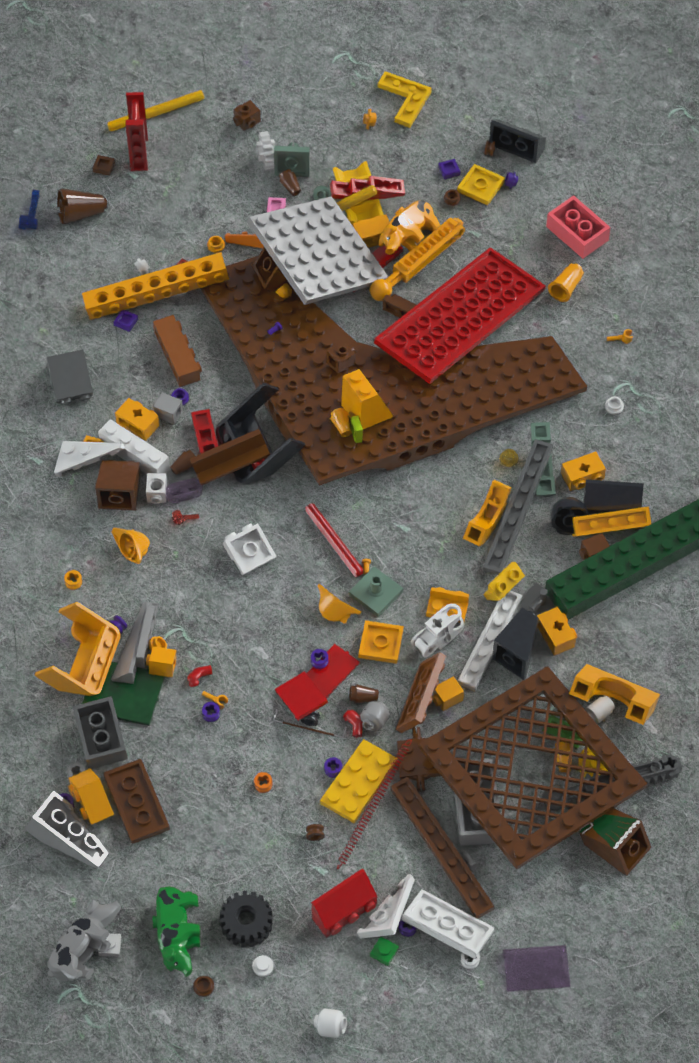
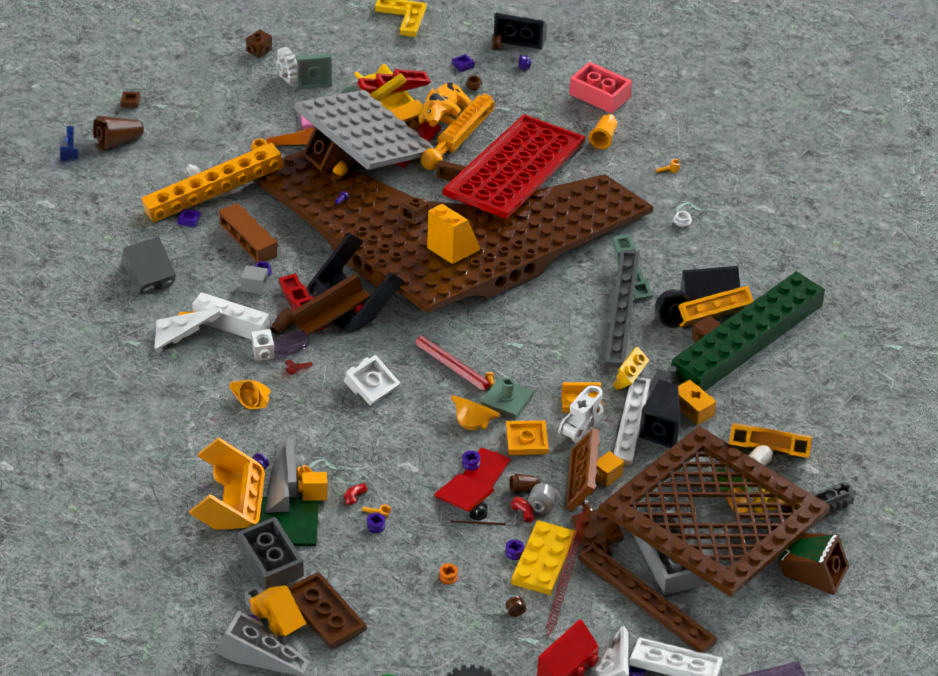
camera: 15 degrees left, 15 degrees down
light orange bush [64,570,82,590] -> none
reddish brown slope [95,460,141,511] -> none
yellow axle [107,90,204,132] -> none
light orange brick [115,398,159,441] -> none
red fence [125,92,148,171] -> none
reddish brown cone [279,169,301,196] -> none
light orange cone [330,408,352,437] -> none
lime tile [350,416,363,443] -> none
light orange plate [363,109,377,130] -> none
yellow plate [457,164,505,206] -> none
light orange arch [463,480,511,547] -> none
clear yellow plate [500,449,519,467] -> none
light orange brick [561,451,606,491] -> none

